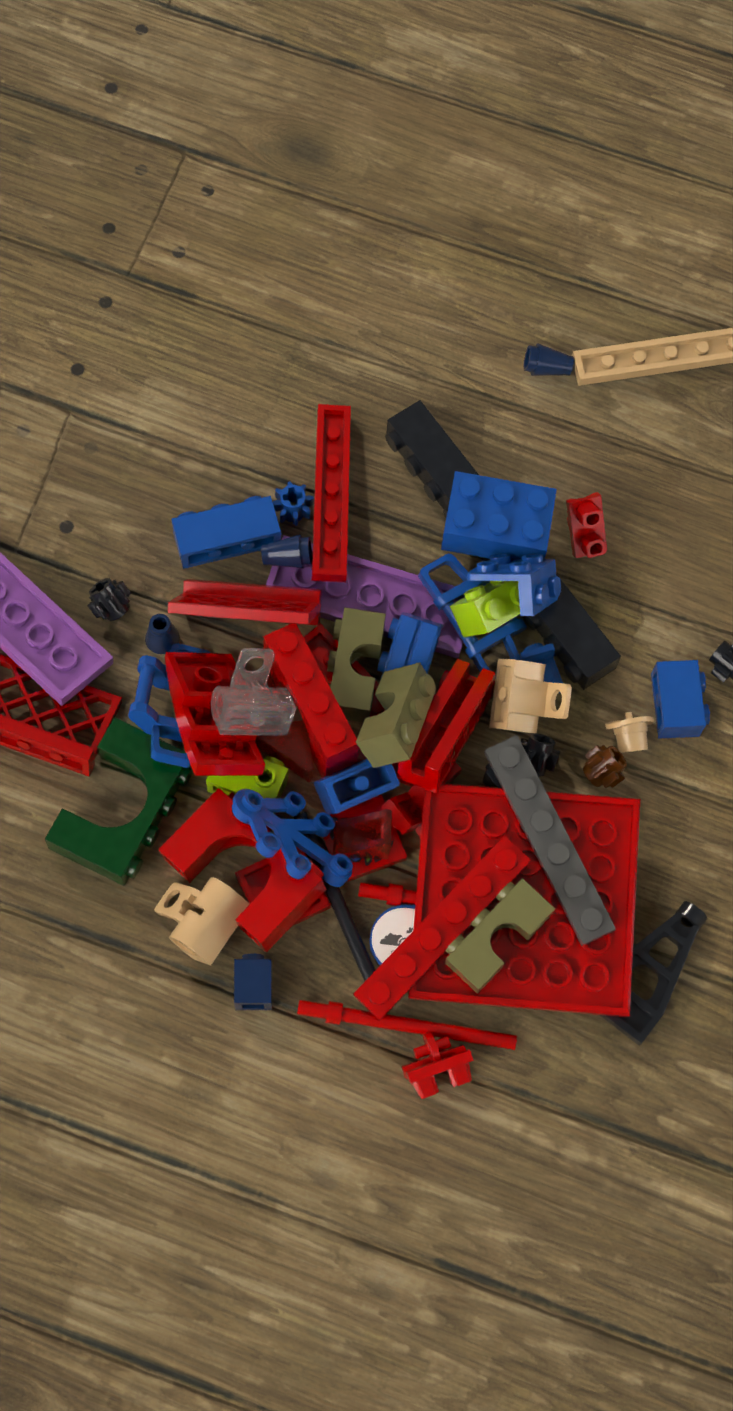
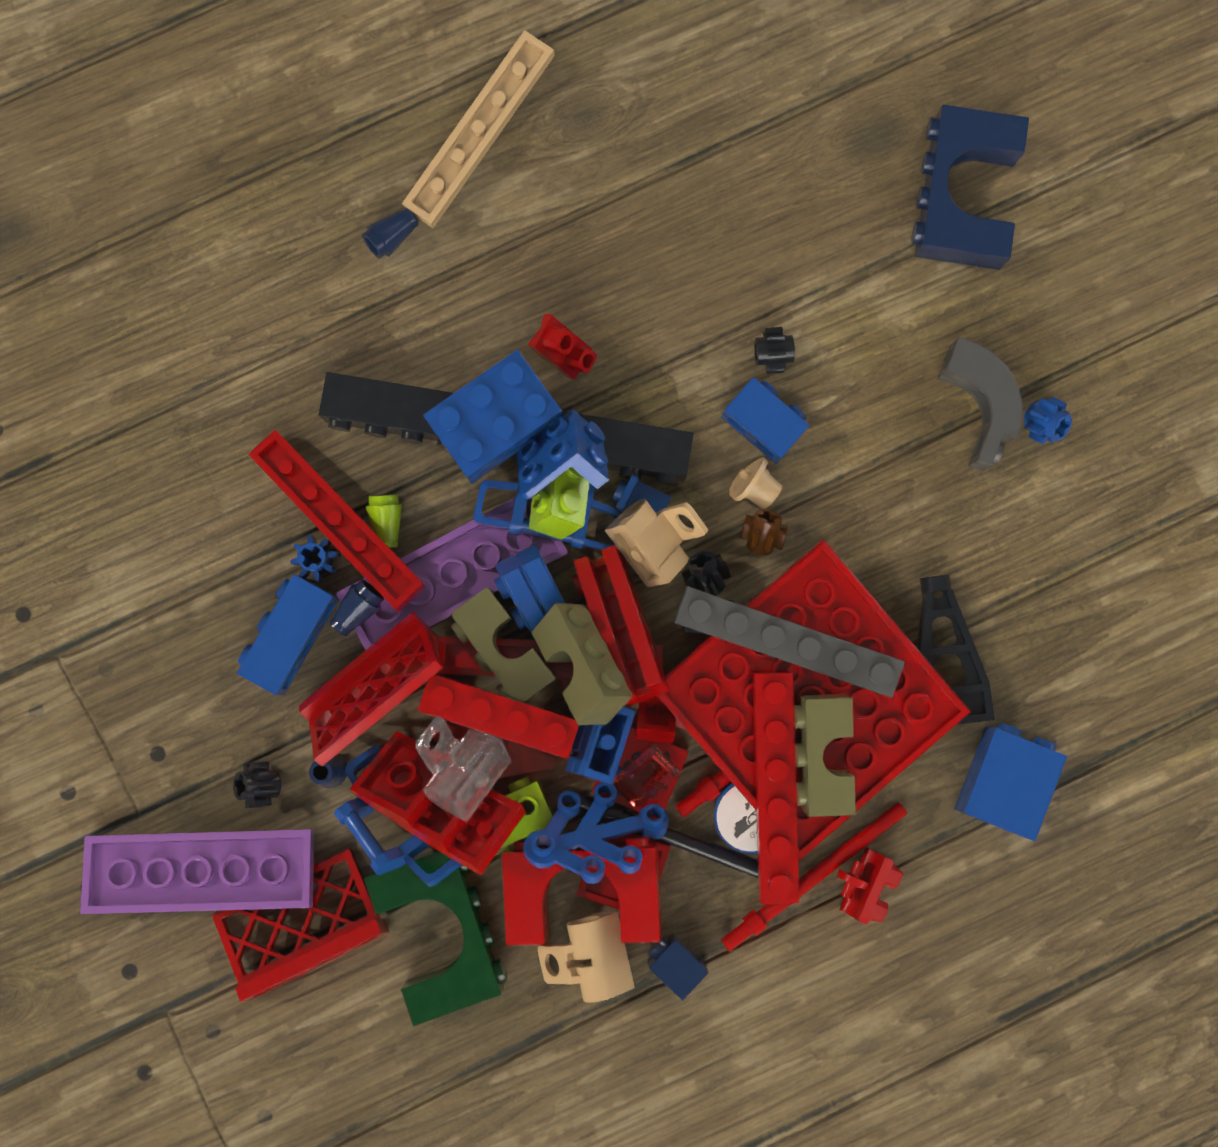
camera: 45 degrees left, 15 degrees up
none -> lime cone [365,495,403,548]
none -> blue brick [954,723,1067,841]

